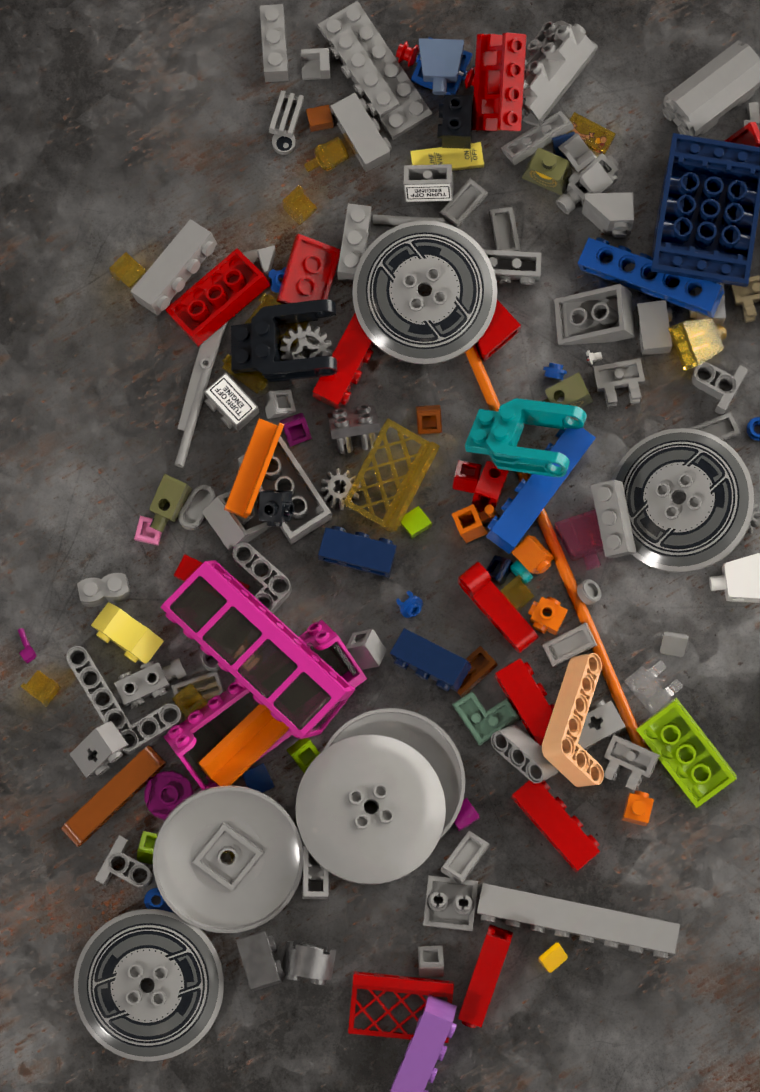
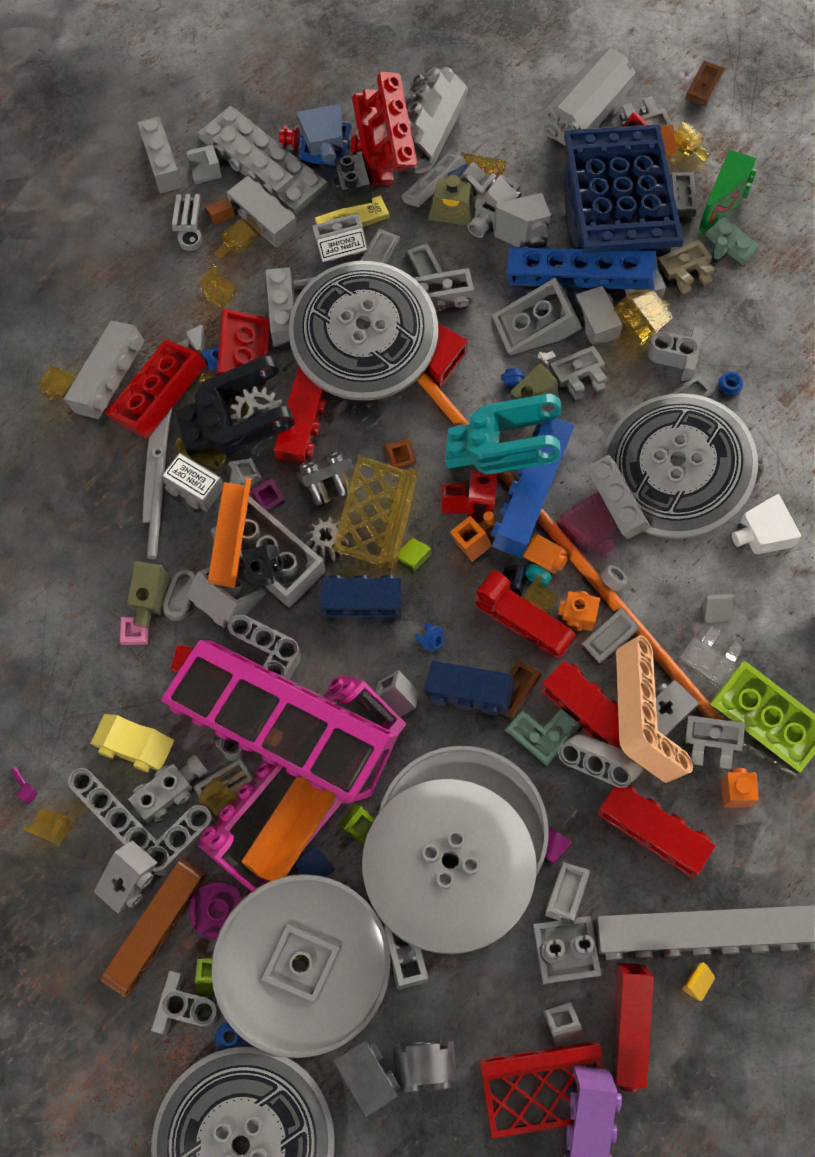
camera: 15 degrees left, 10 degrees down
light grey brick [77,573,131,607] -> none

